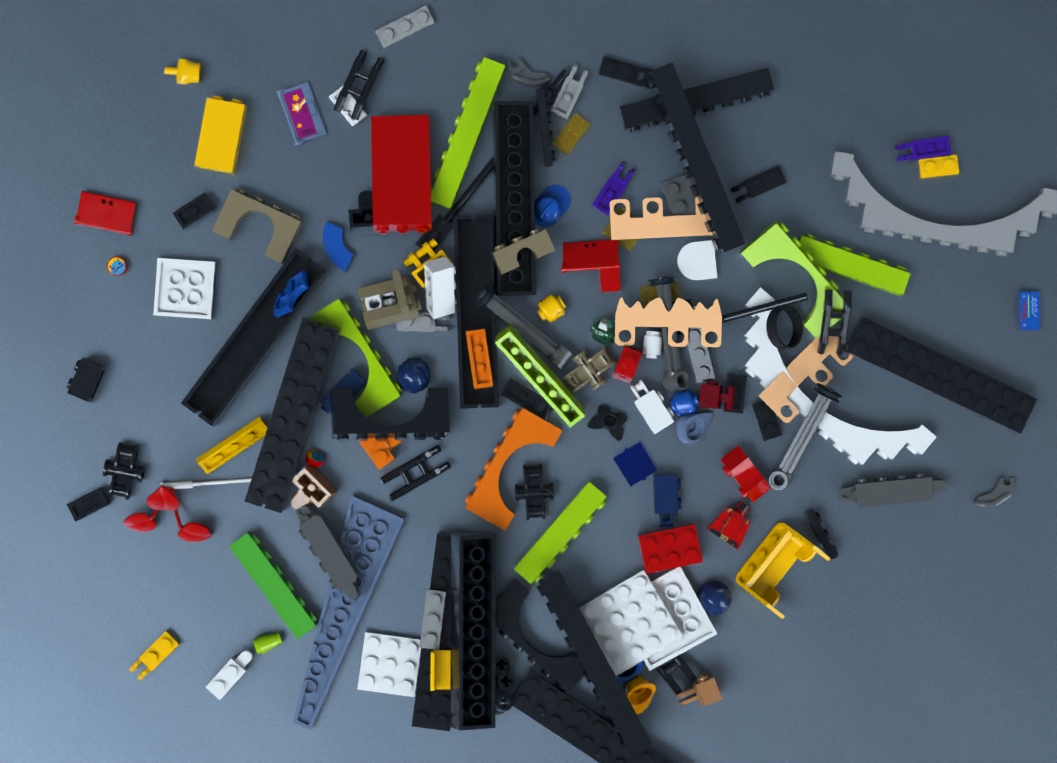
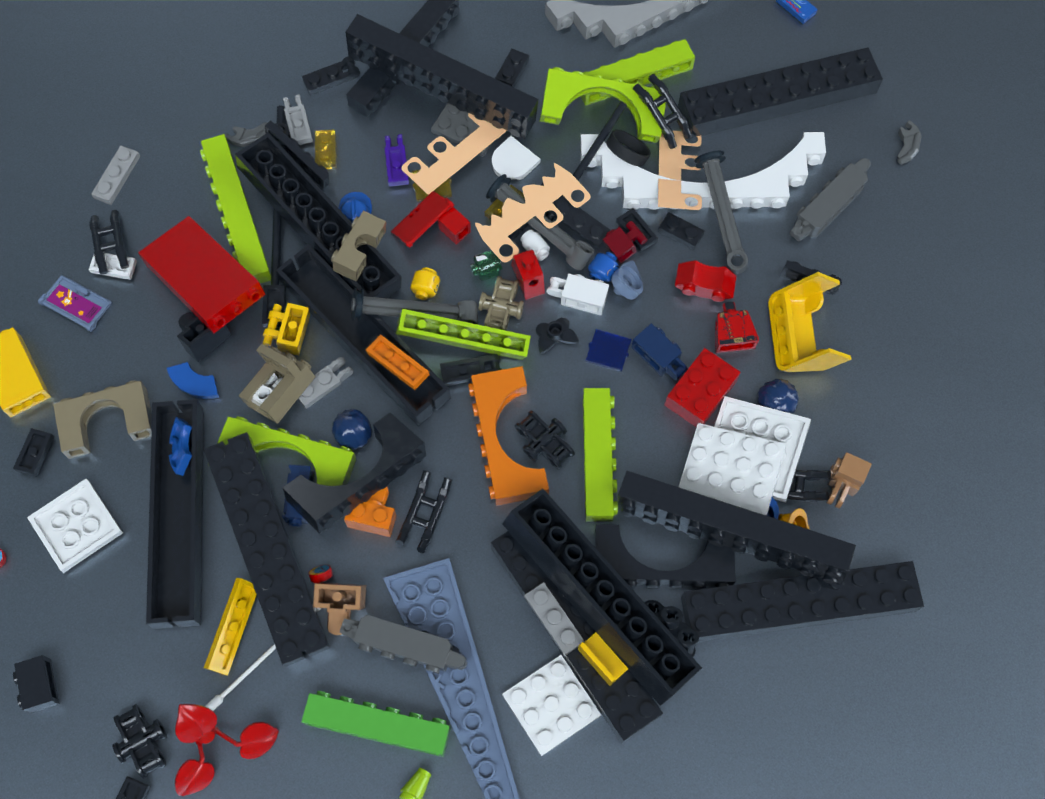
camera: 40 degrees left, 20 degrees down
white brick [424,256,457,319] -> none

